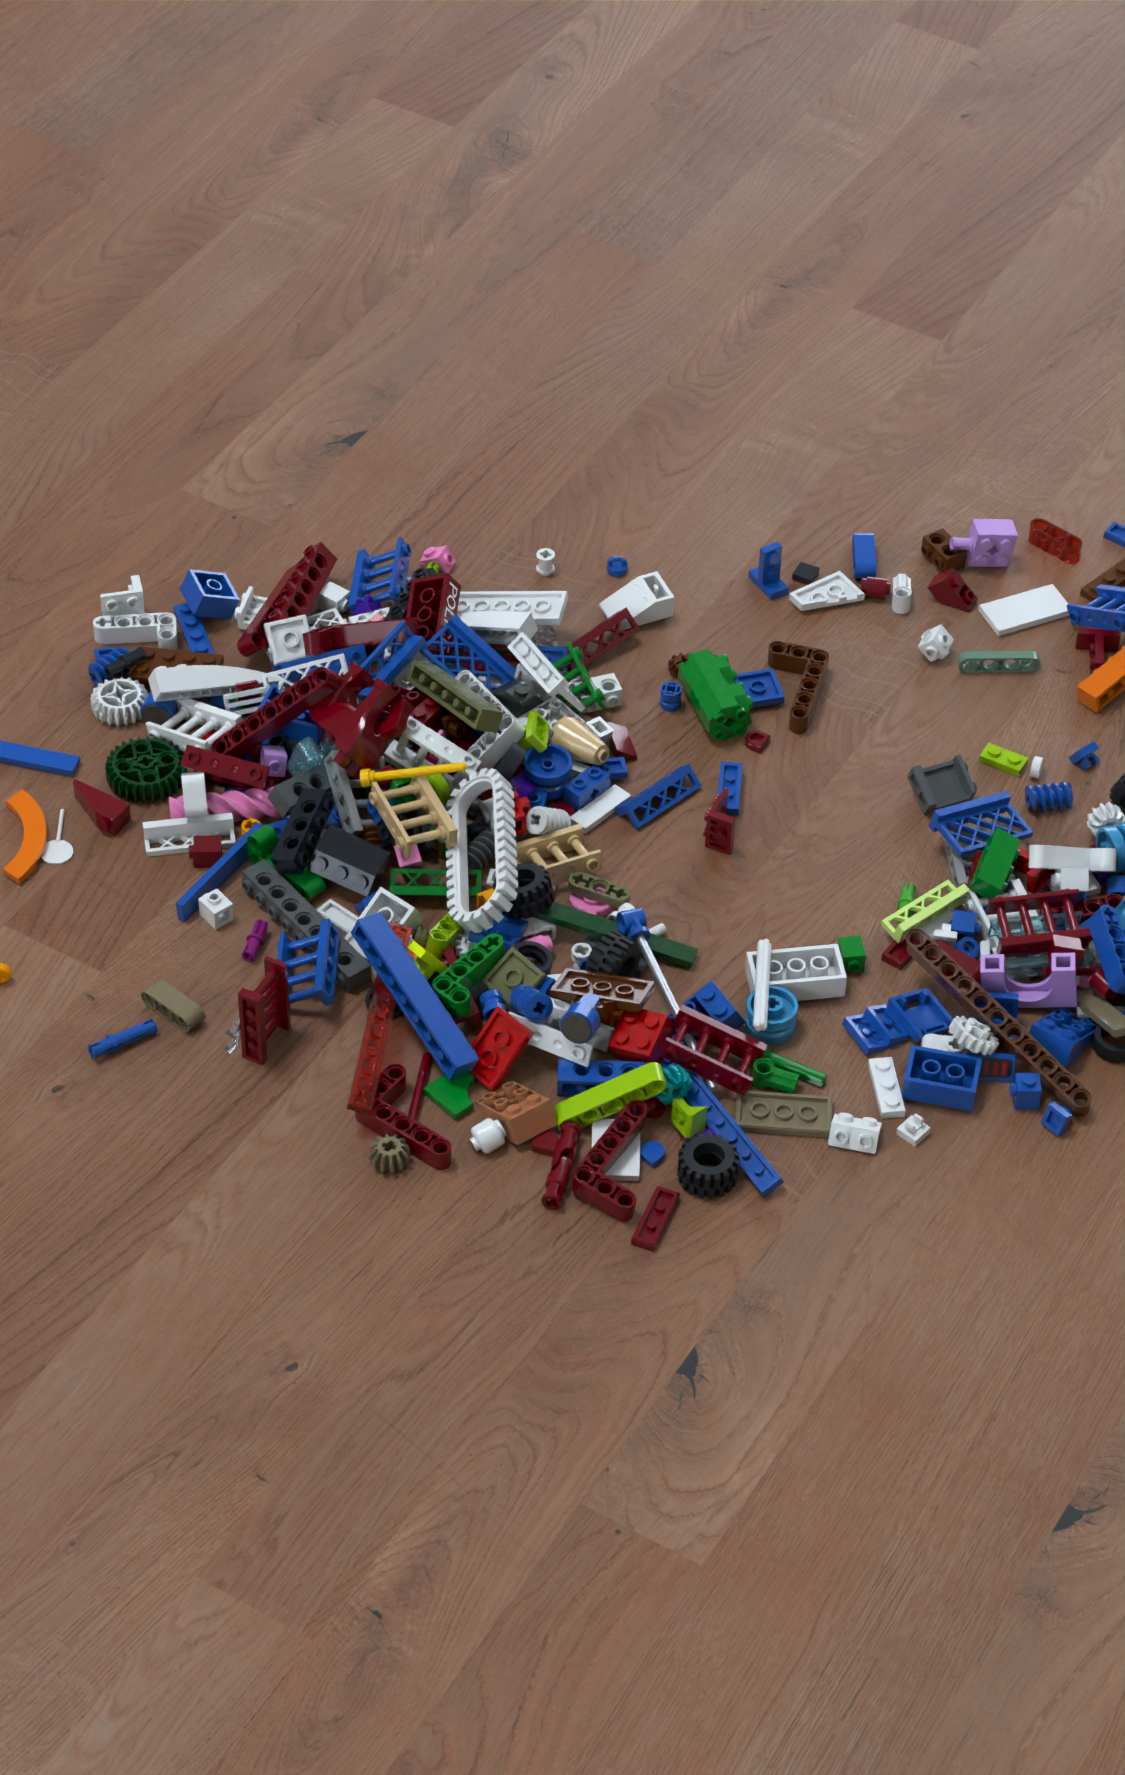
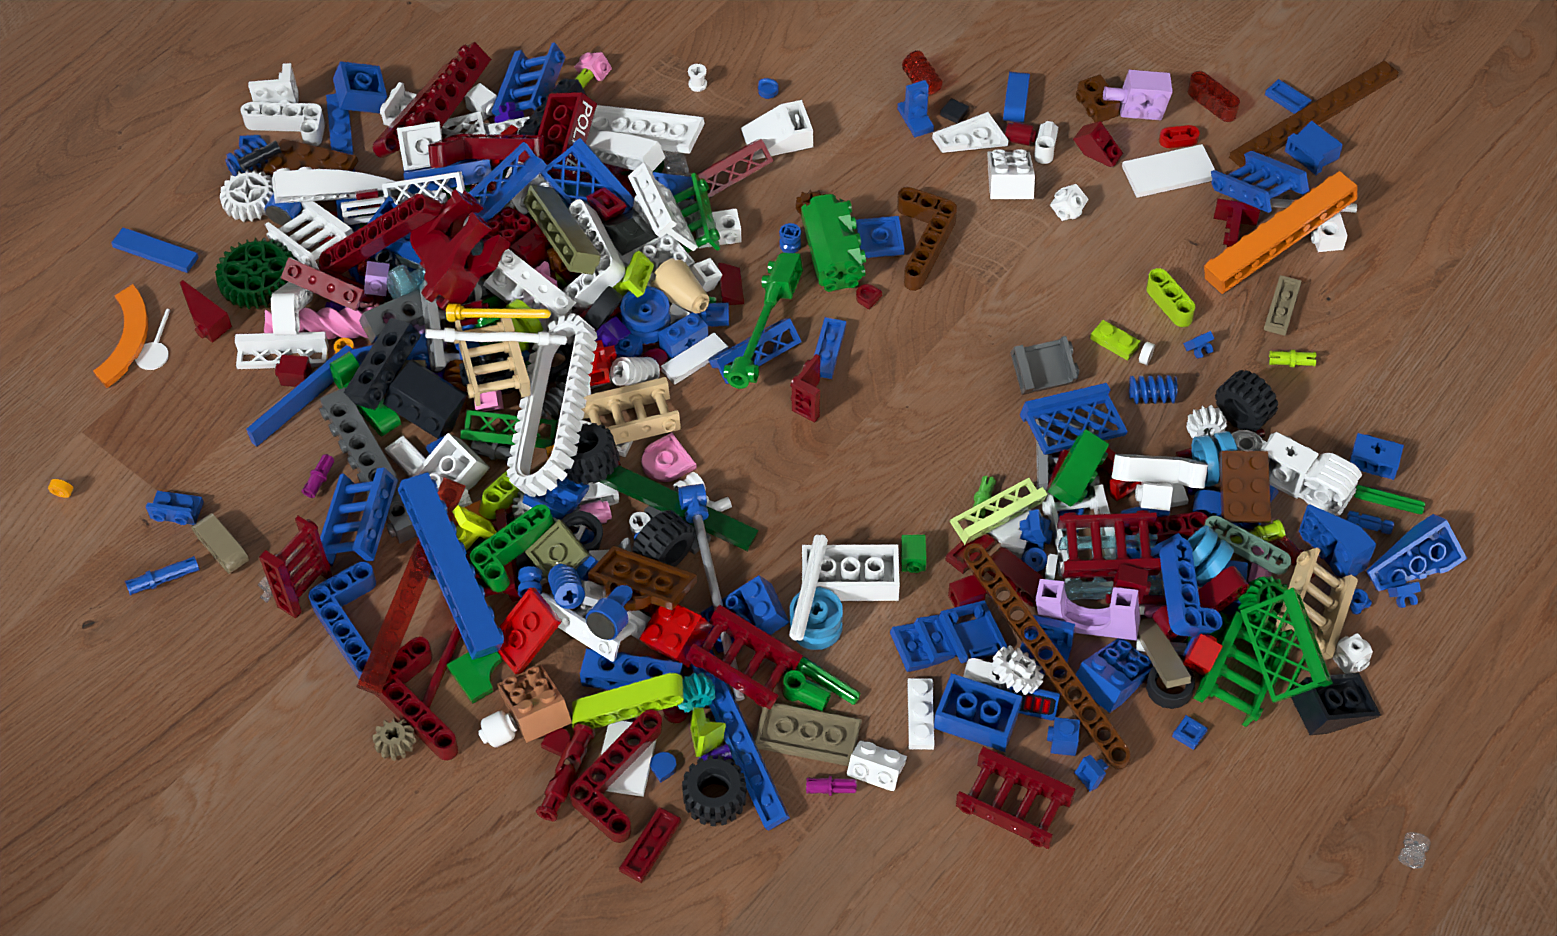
camera: 10 degrees right, 10 degrees up
white brick [198,889,234,930] -> none
olive axle [414,924,429,946] -> none
olive beam [568,872,631,908] -> none
white tile [896,1113,931,1147] -> none
sand green beam [958,651,1041,673] -> none
none -> blue bracket [146,491,204,525]
none -> blue beam [309,562,378,685]
none -> white bar [425,328,566,346]
none -> dark grey pin [471,440,513,461]
none -> dark red slope [586,187,626,223]
none -> green bar [724,253,803,389]
none -> magenta axle [806,776,857,796]
none -> clear red piece [902,50,943,96]
none -> dark red brick [948,574,987,608]
none -> dark red fence [956,746,1076,849]
none -> white slope [987,149,1035,199]
none -> blue tile [1019,509,1047,543]
none -> lime beam [1146,268,1195,327]
none -> red beam [1159,125,1200,148]

